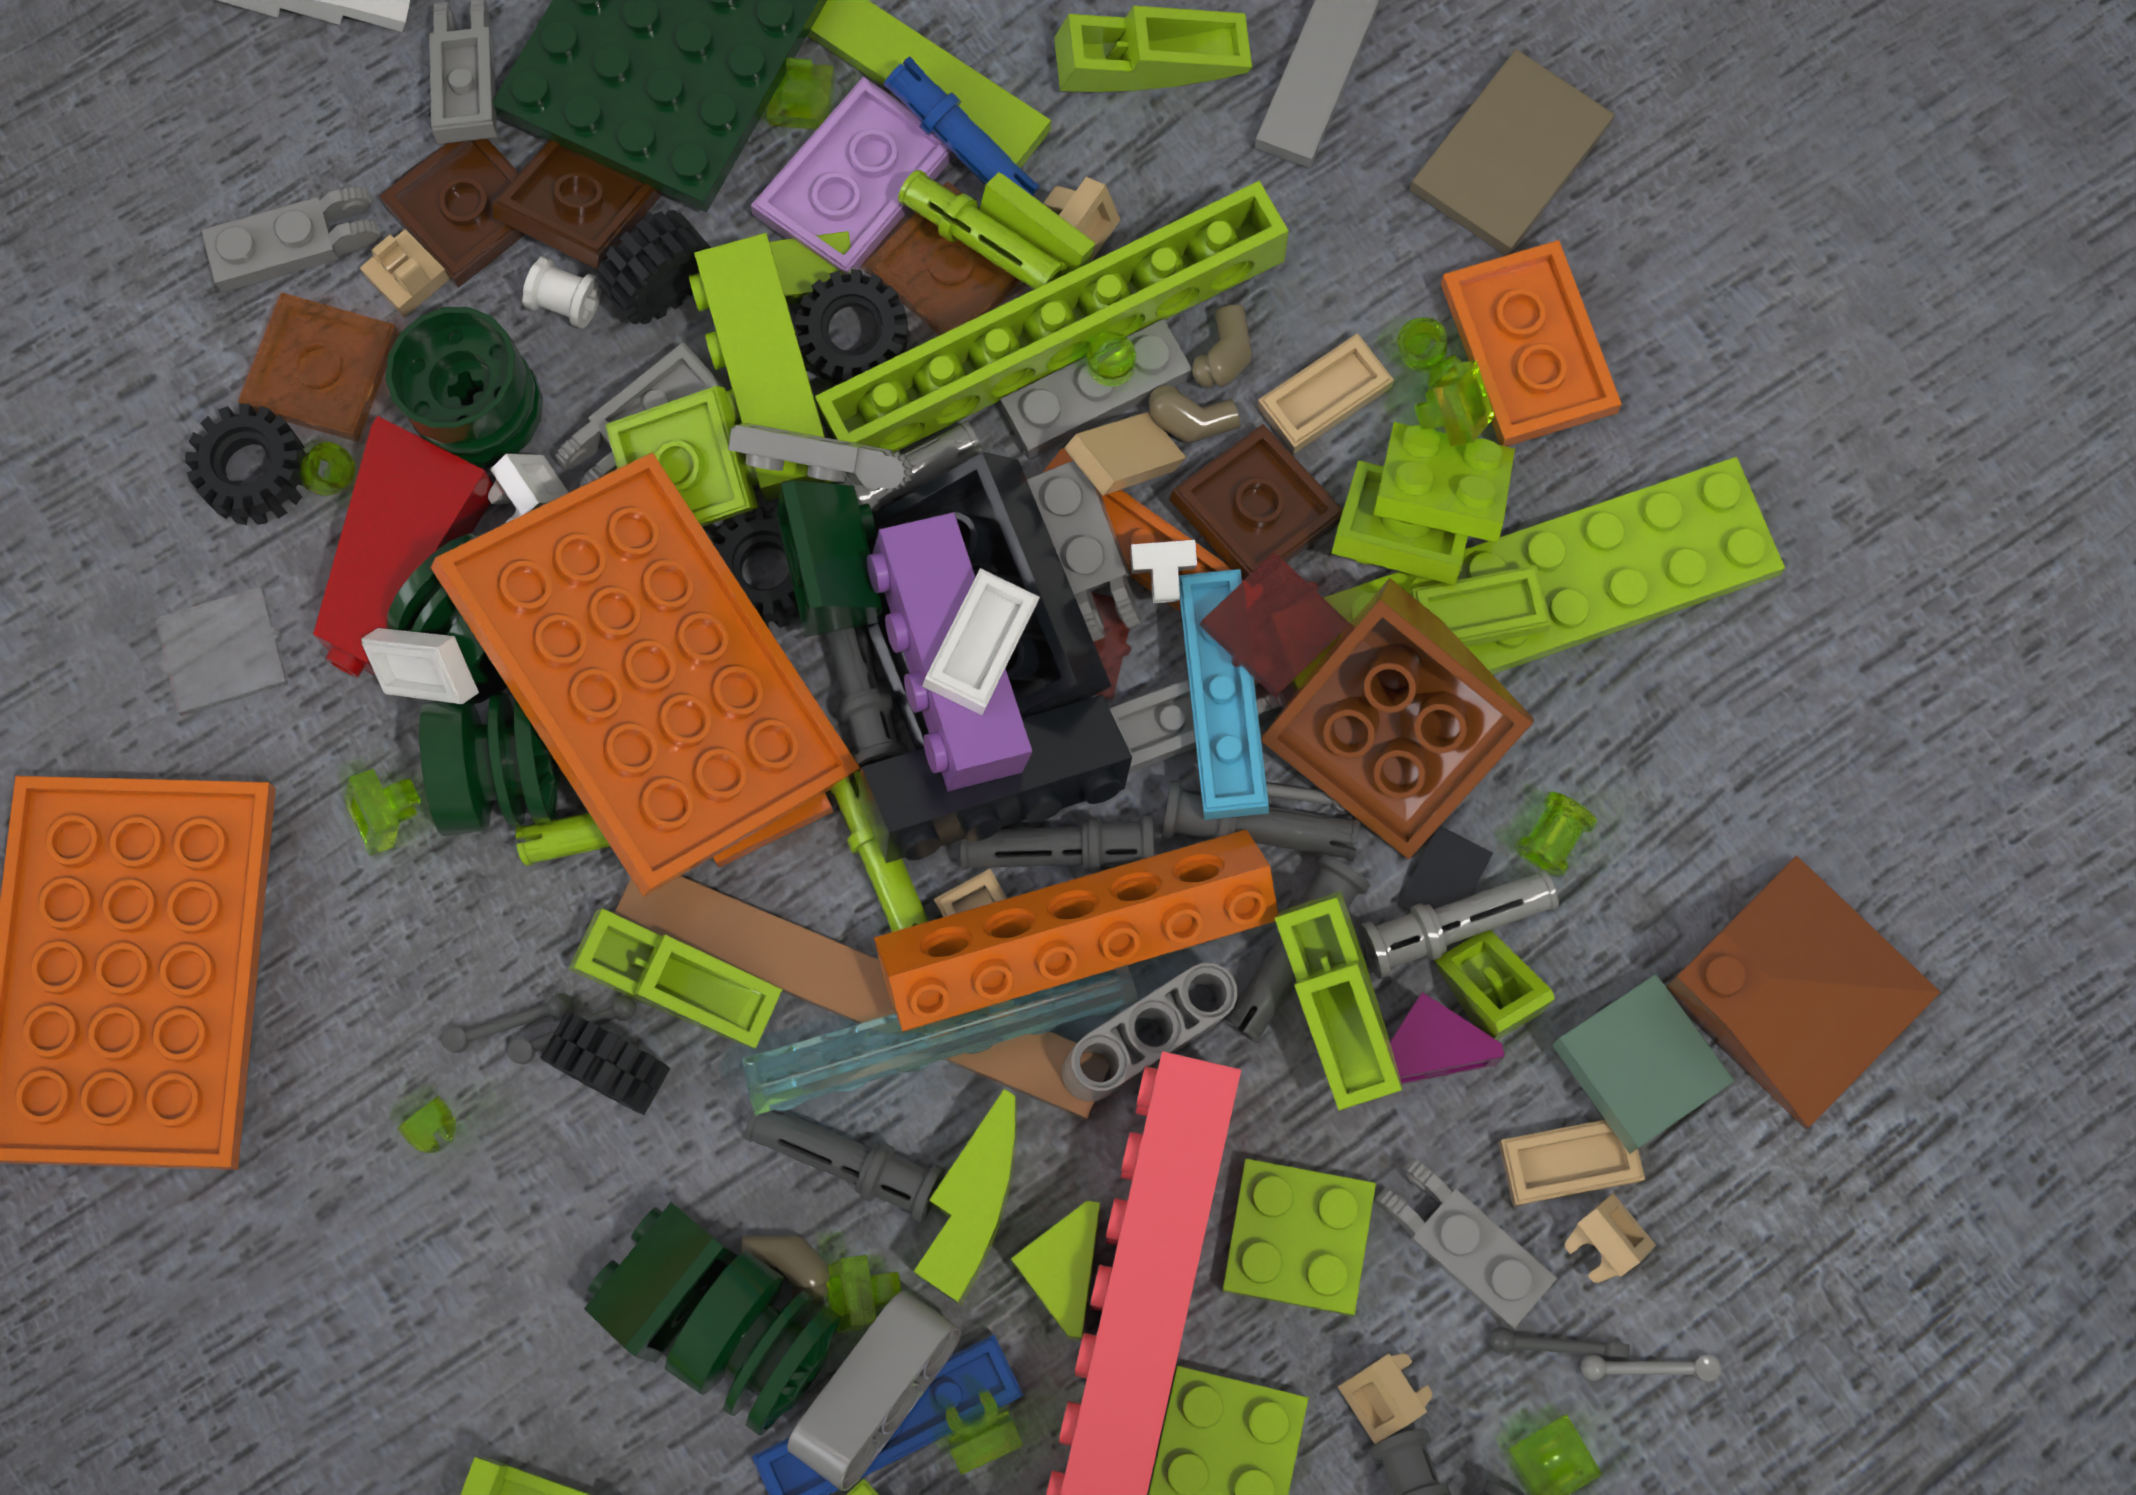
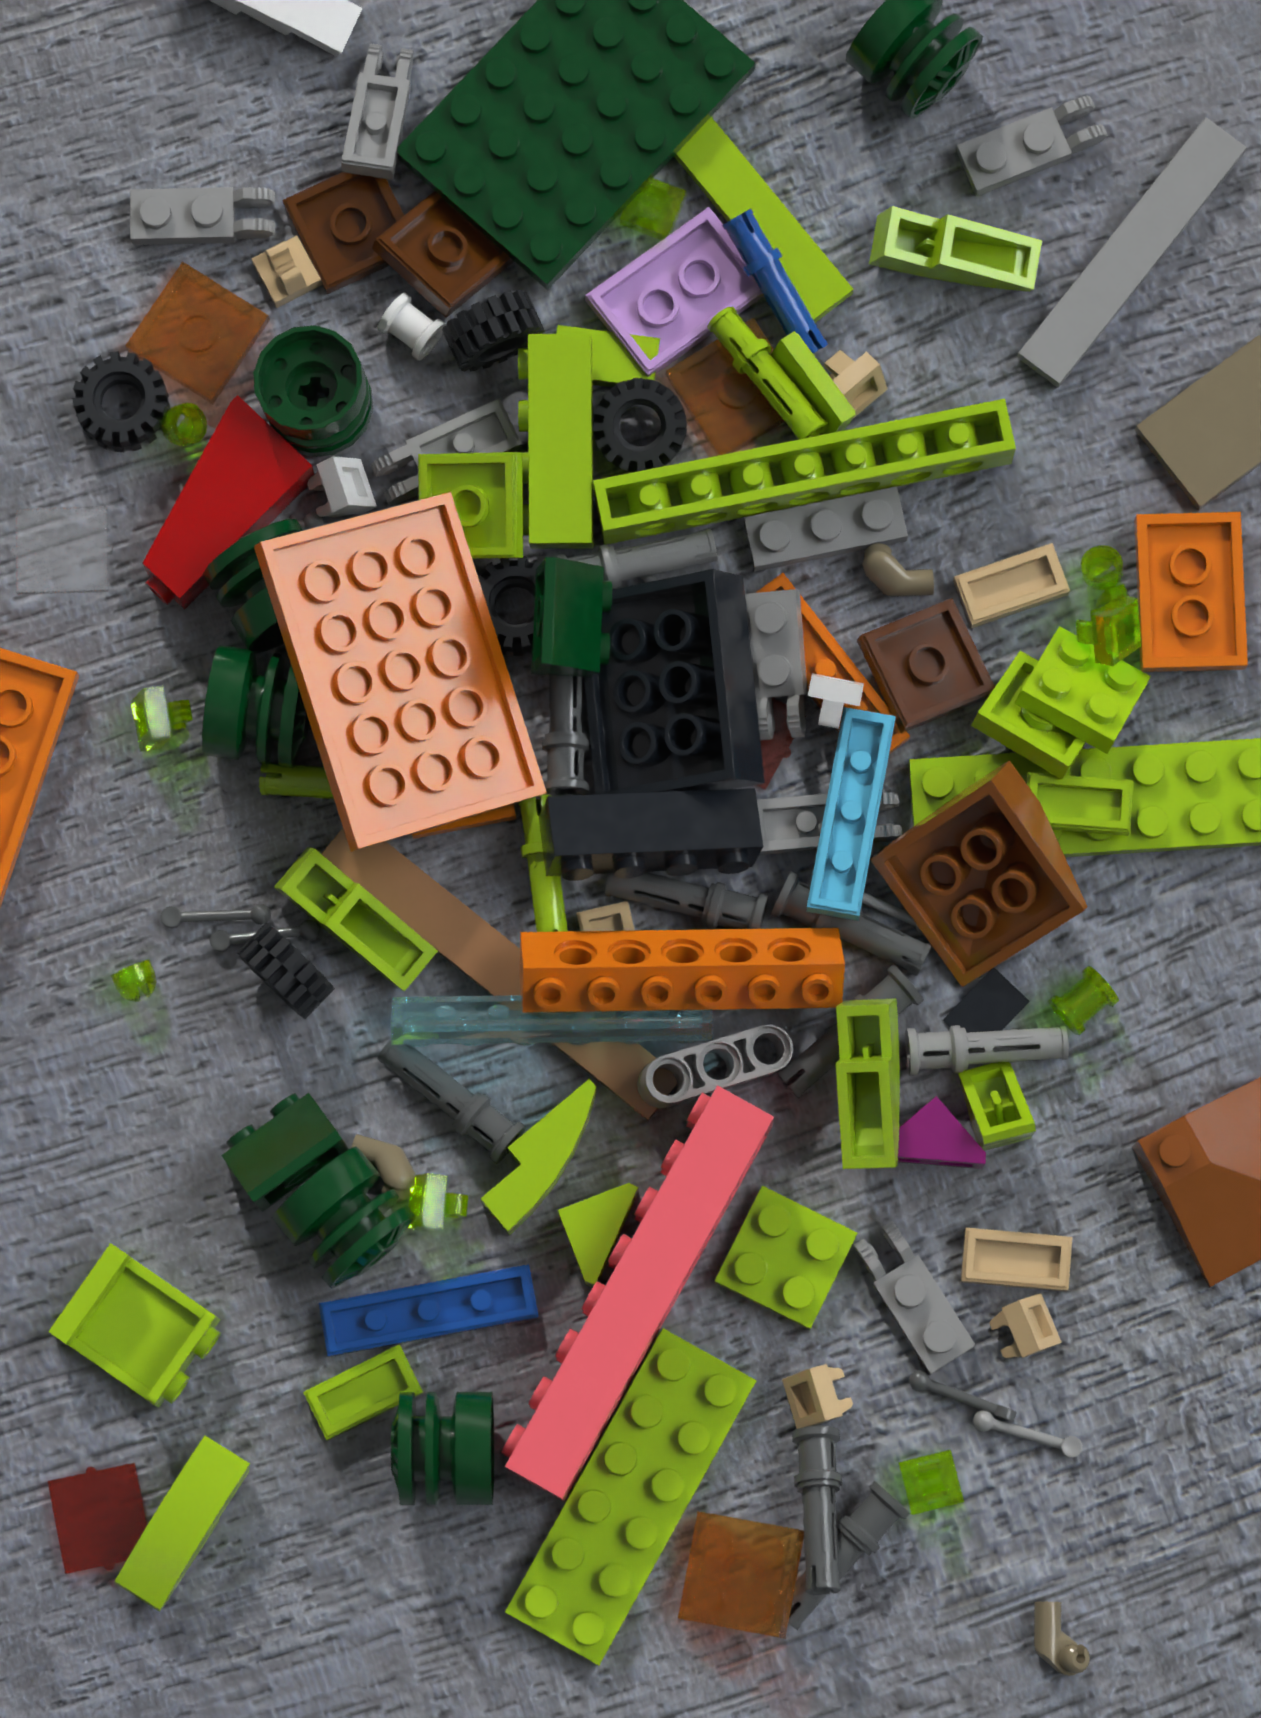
camera: 15 degrees right, 5 degrees up
white tile [361,628,479,704] -> none
light grey hinge [728,423,914,492] -> none
light grey beam [787,1290,961,1491] -> none
medium lavender brick [867,512,1033,791] -> none
white tile [922,568,1040,715] -> none
clear neon green tile [945,1388,1023,1475] -> none
tan tile [1064,411,1186,496] -> none
clear neon green hinge [1087,331,1136,387] -> none
dark tan arm [1192,304,1252,388] -> none
clear red piece [1199,552,1350,698] -> none
sand green tile [1551,973,1735,1154] -> none

